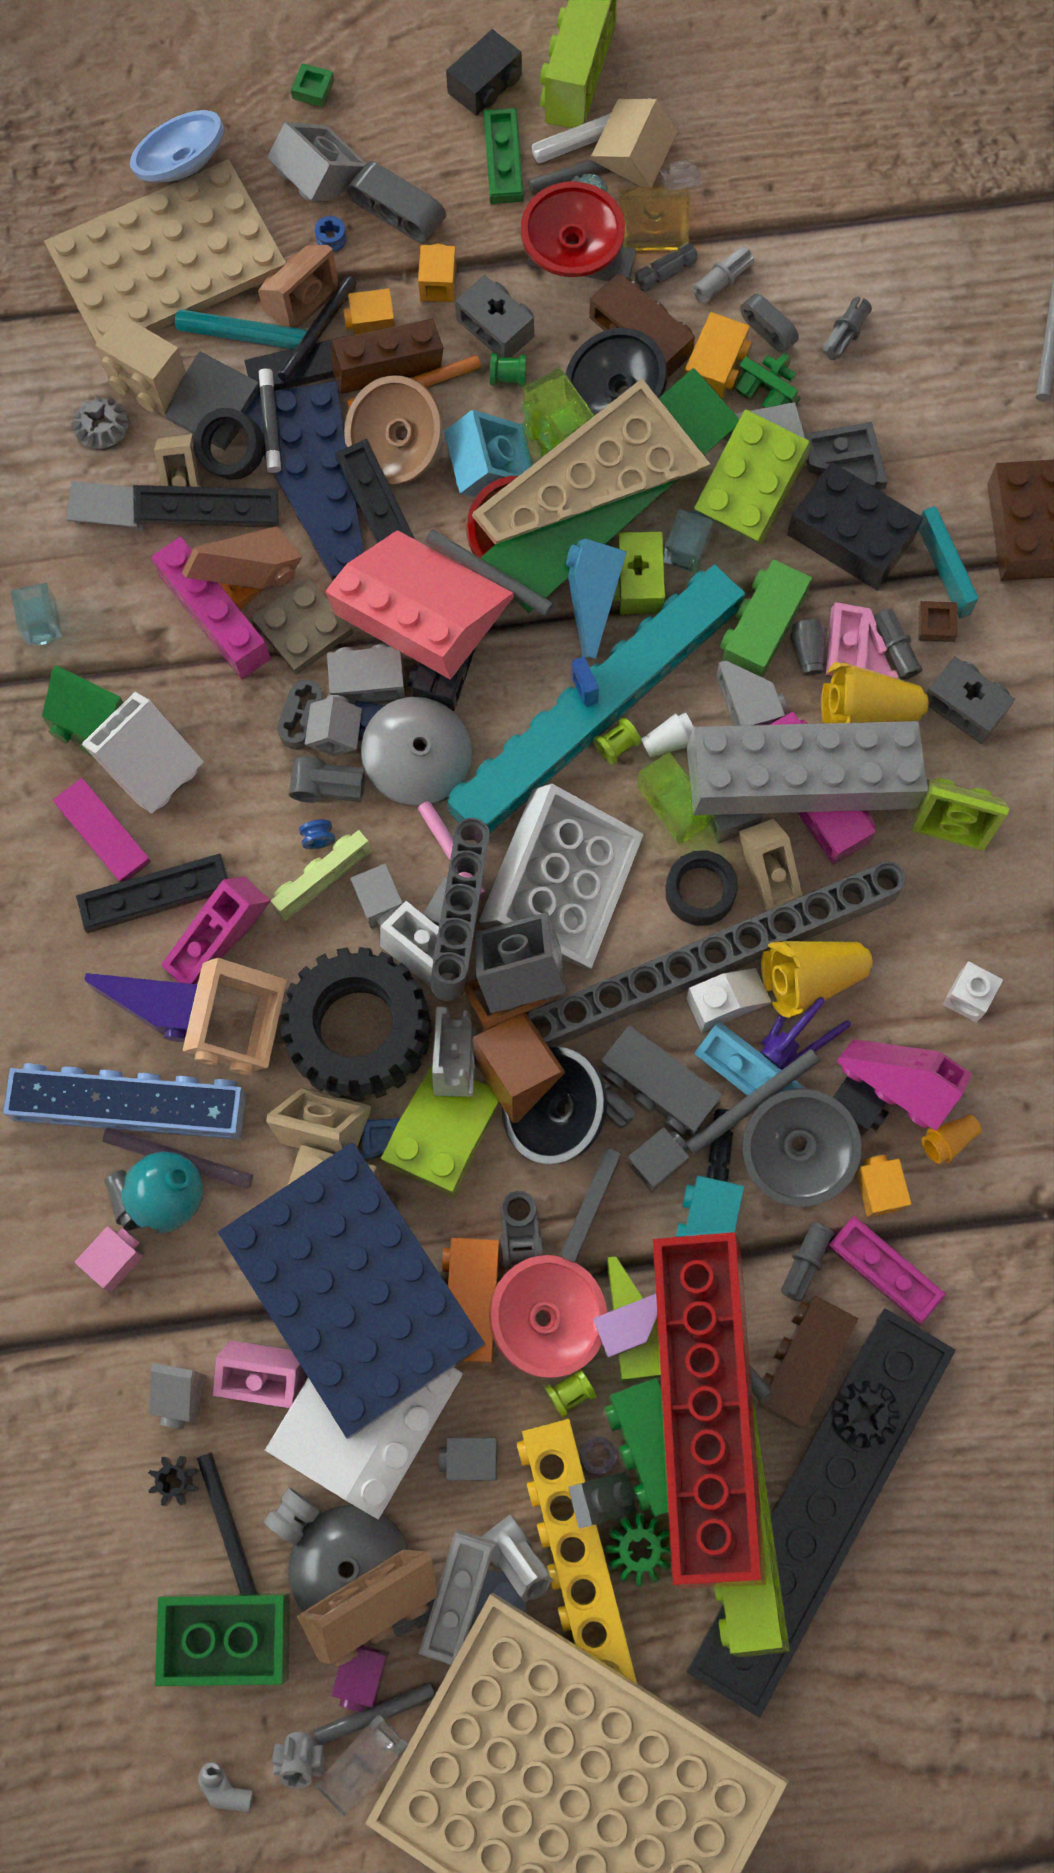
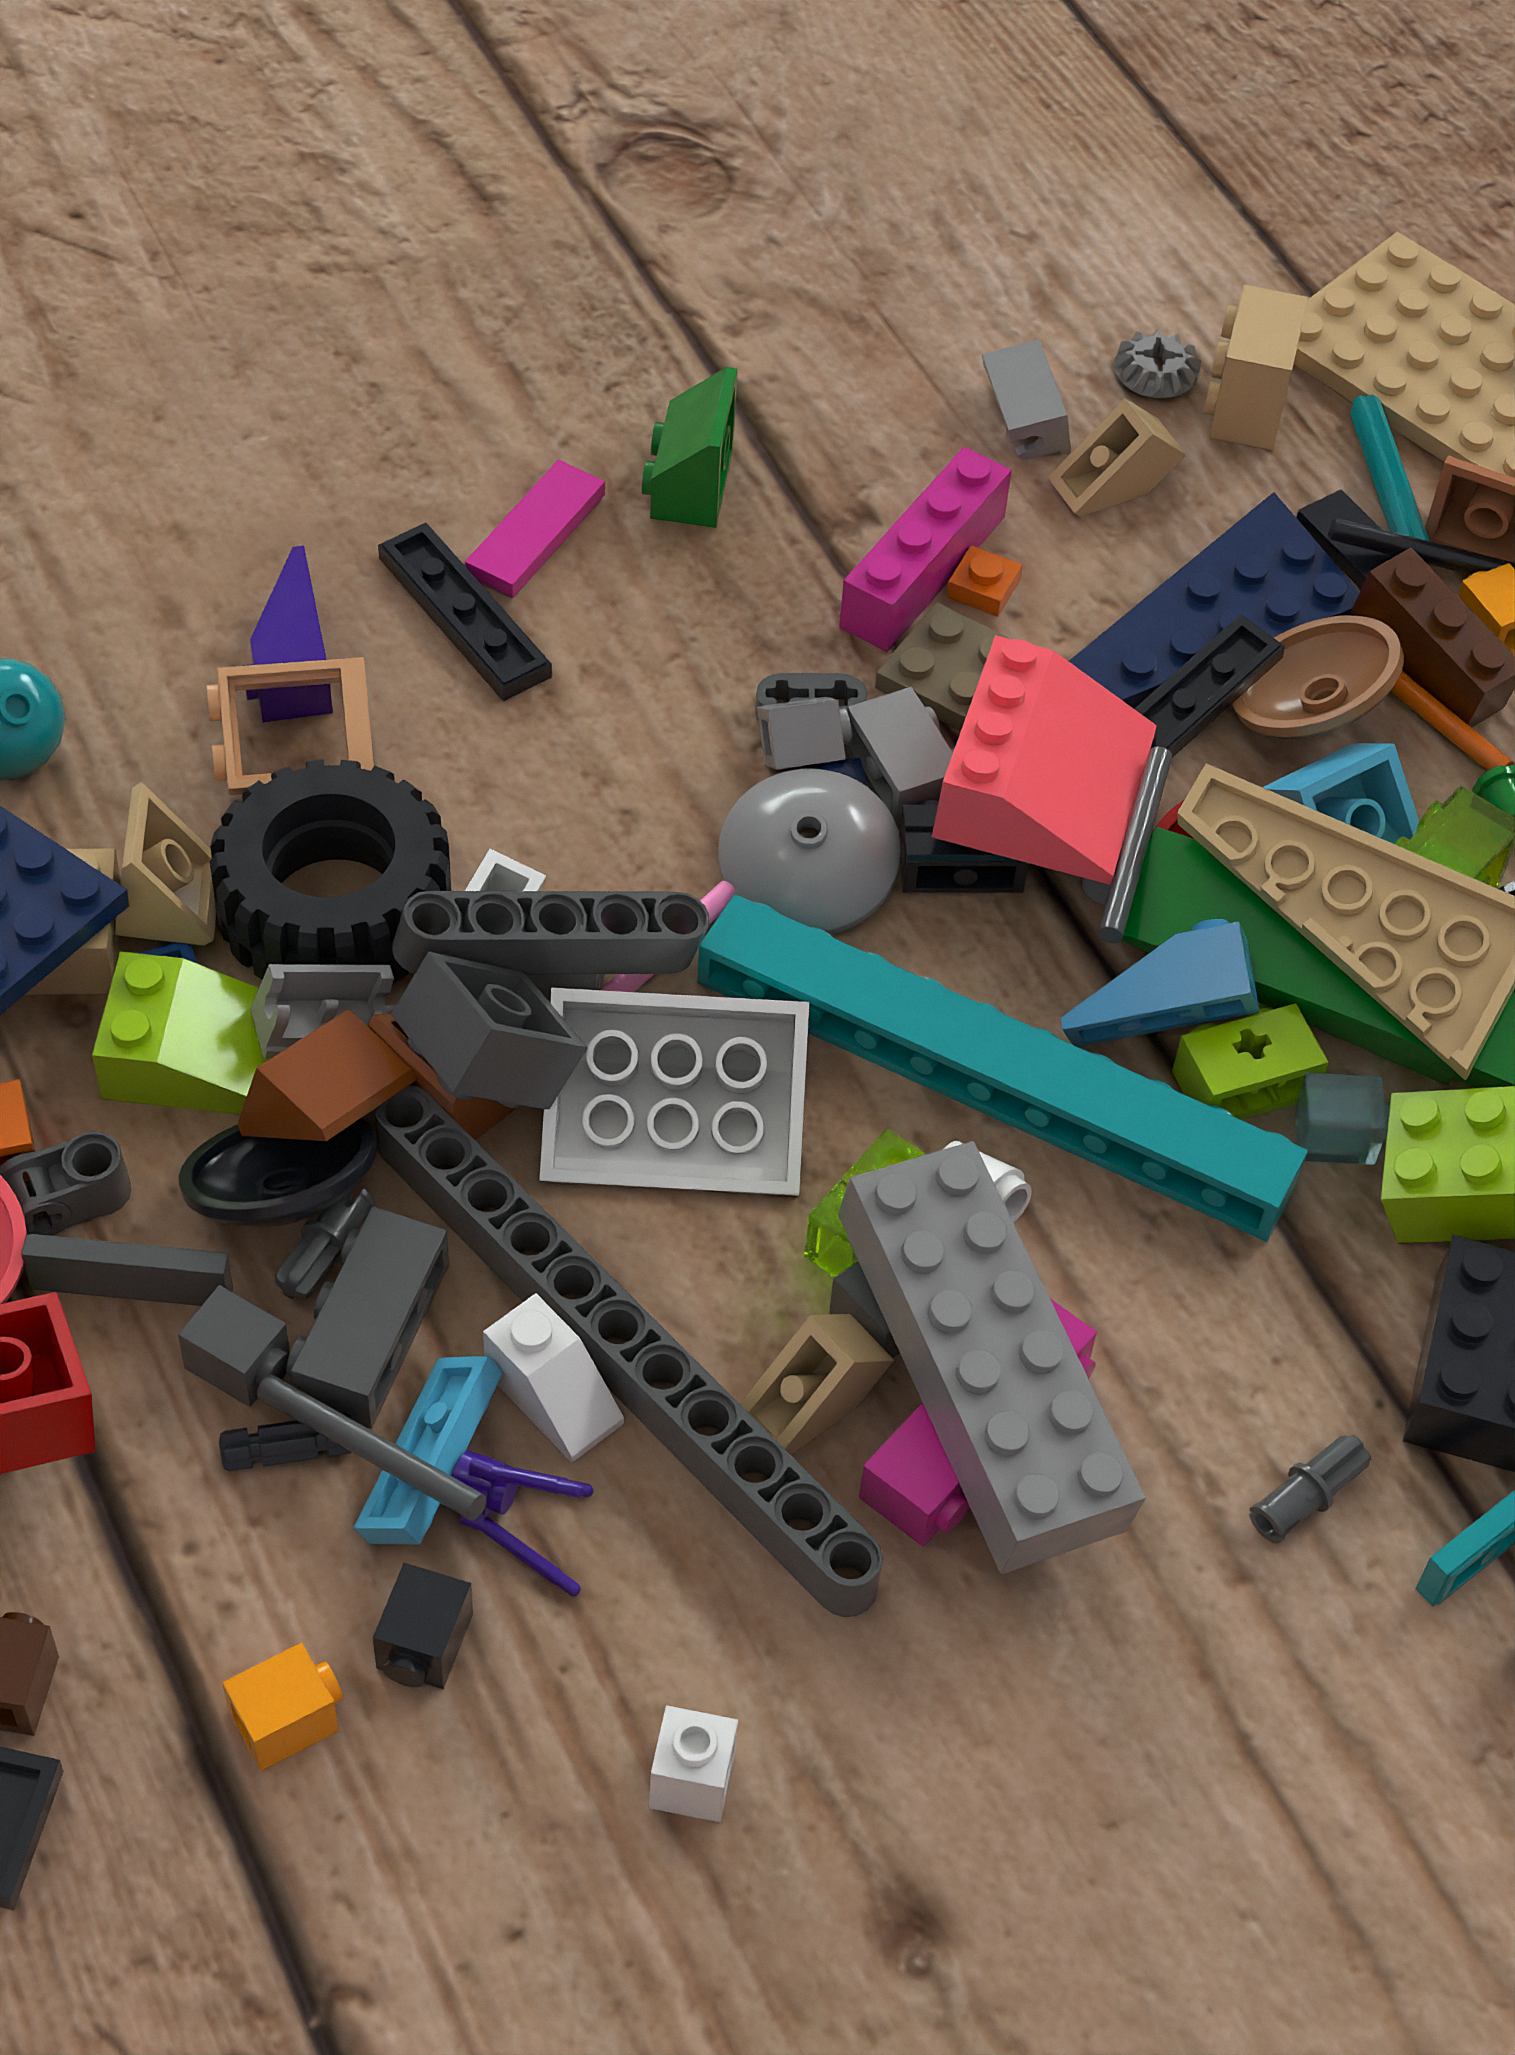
camera: 65 degrees right, 20 degrees down
dark blue brick [3,1063,247,1140] -> none
clear light blue brick [11,583,62,645] -> none
white brick [82,692,204,814] -> none
bar [102,1127,253,1189] -> none
black tile [133,485,279,527] -> none
dark pink slope [161,876,271,984] -> none
dark grey slope [166,351,260,451] -> none
nougat slope [182,526,302,589] -> none
black tyre [193,408,265,480] -> none
dark grey bar [259,369,281,473] -> none
yellowish green plate [271,830,371,922] -> none
dark grey piece [289,756,365,803] -> none
blue bush [299,819,335,850] -> none
light grey brick [350,864,403,928] -> none
blue tile [571,656,599,707] -> none
lime bush [593,717,642,765] -> none
black tyre [665,850,738,926] -> none
teal brick [675,1176,744,1237] -> none
light grey slope [716,660,788,726] -> none
bright green brick [720,559,812,678] -> none
dark grey dish [742,1088,861,1207] -> none
yellow cone [761,941,873,1018] -> none
dark grey axle [781,1222,834,1302] -> none
dark grey cone [790,619,826,676] -> none
yellow cone [821,662,929,724] -> none
bright pink wing [826,602,898,679] -> none
dark pink tile [827,1216,947,1326] -> none
dark pink slope [837,1039,972,1131] -> none
lime slope [911,778,1009,851] -> none
reddish brown plate [918,601,957,642] -> none
light orange cone [921,1114,982,1164] -> none
dark grey brick [926,656,1015,745] -> none

